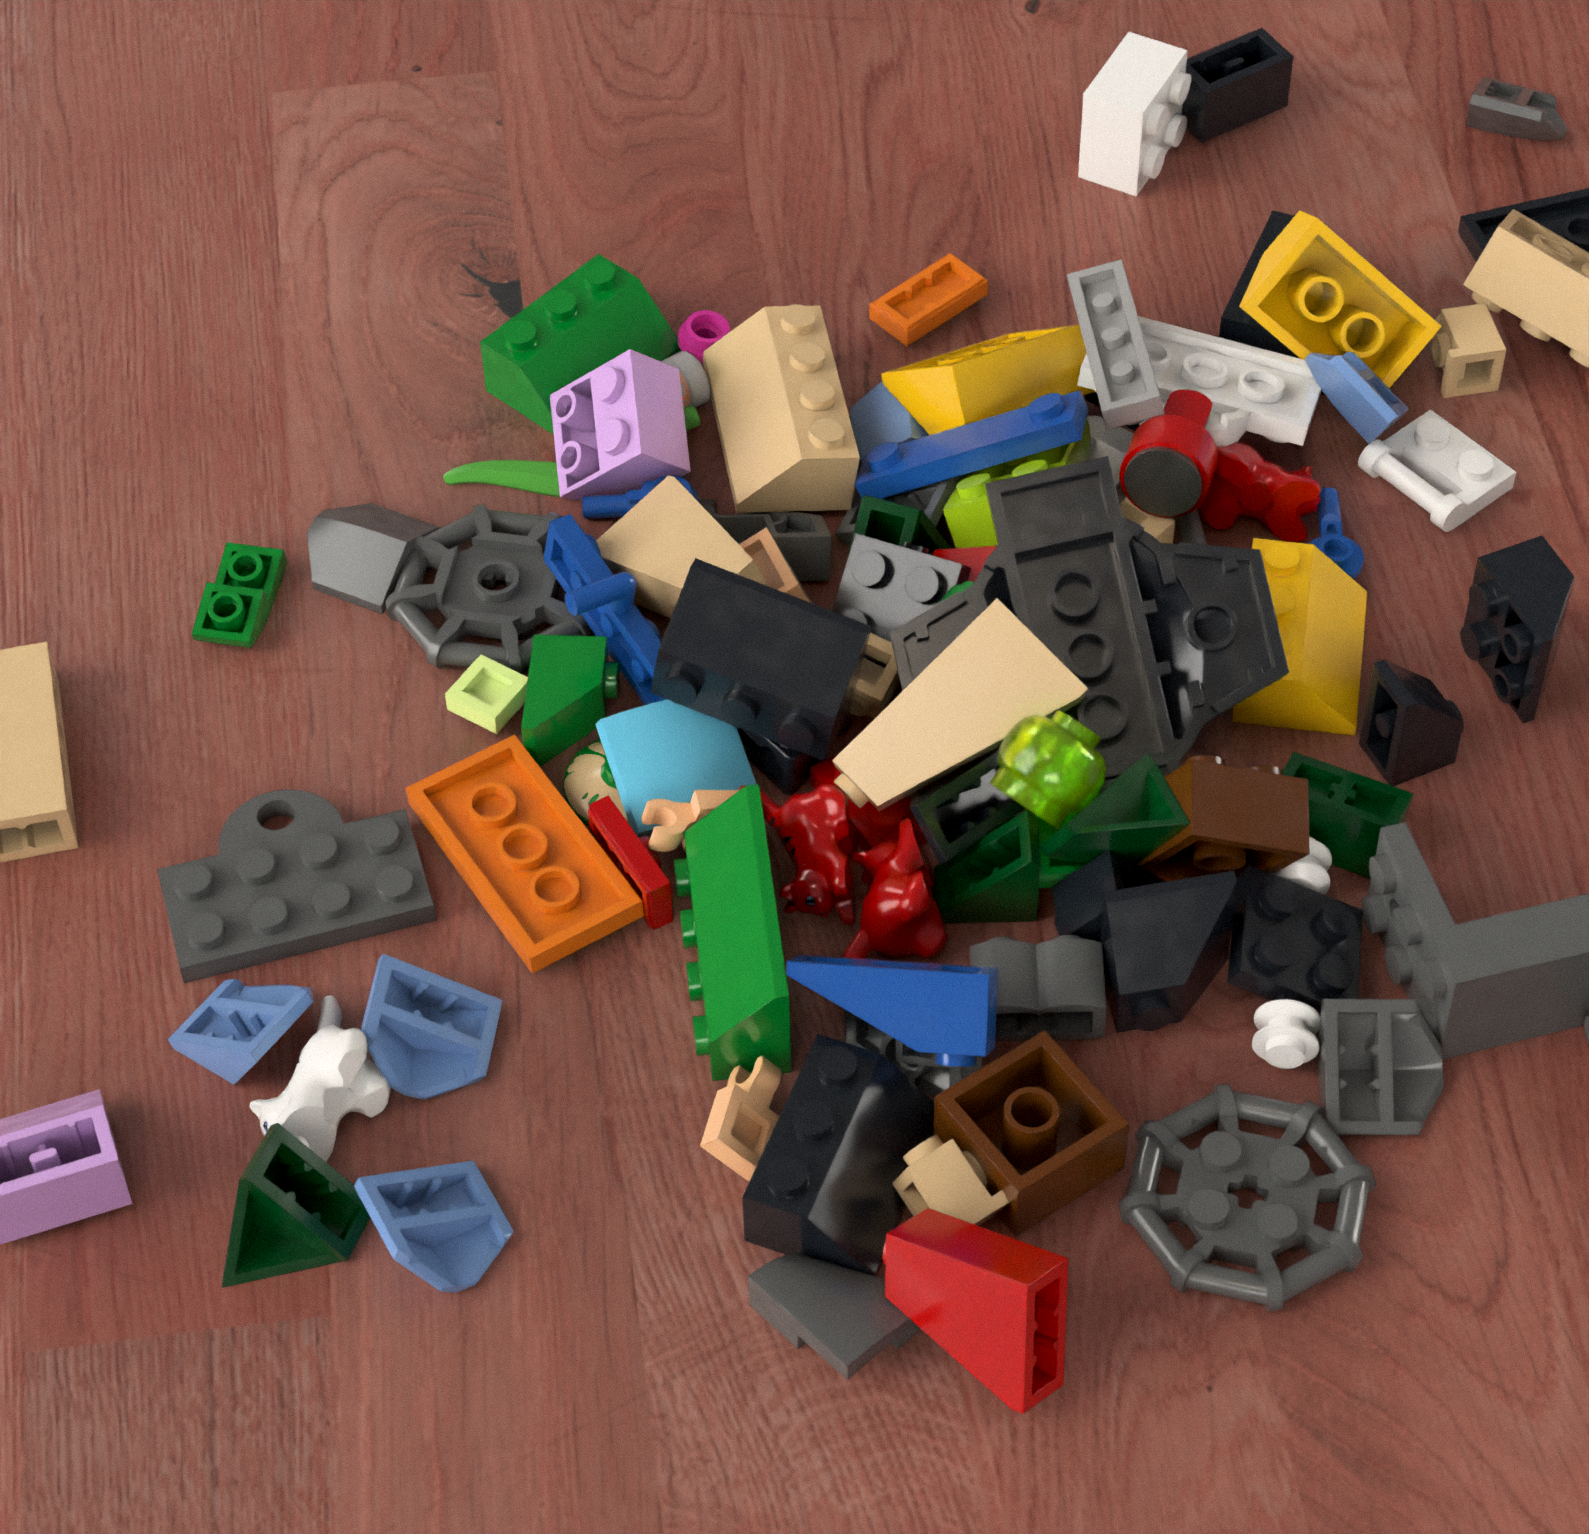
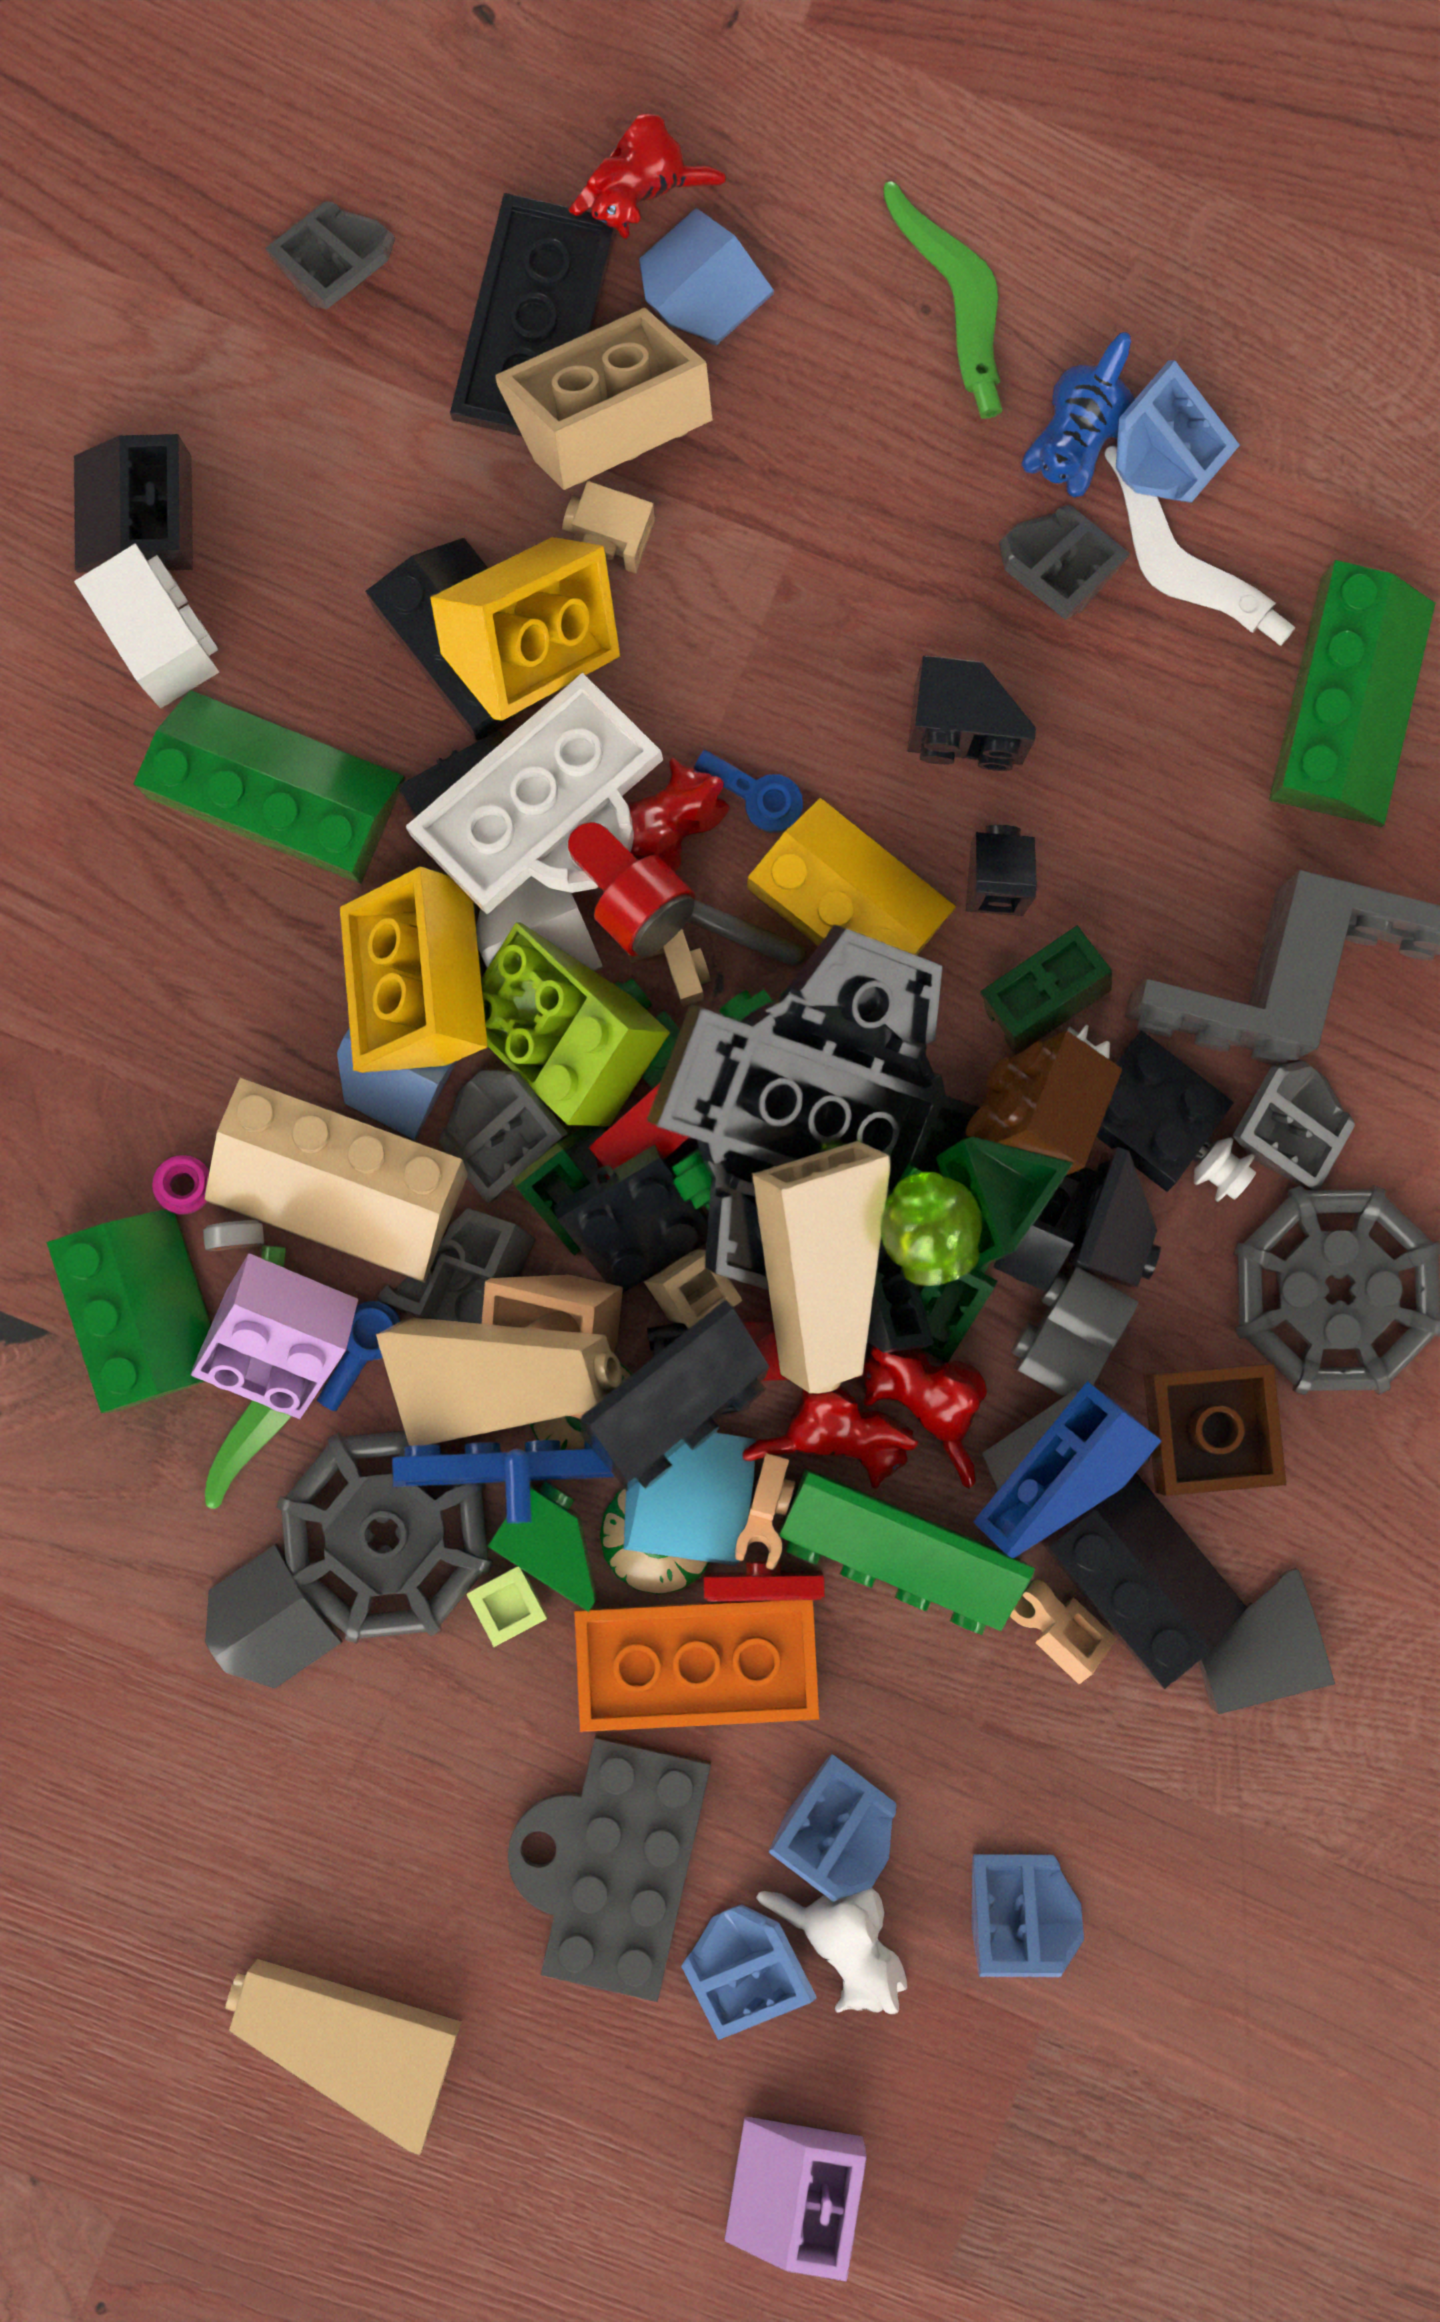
camera: 60 degrees left, 35 degrees up
green slope [191,542,288,648] -> none
dark green slope [221,1123,371,1288] -> none
blue plate [855,390,1089,499] -> none
orange plate [869,253,988,347] -> none
red slope [883,1208,1068,1414] -> none
tan brick [892,1134,1010,1226] -> none
light grey plate [1066,259,1165,430] -> none
medium blue slope [1305,352,1409,445] -> none
white plate [1358,409,1516,532] -> none
none -> green slope [133,690,406,884]

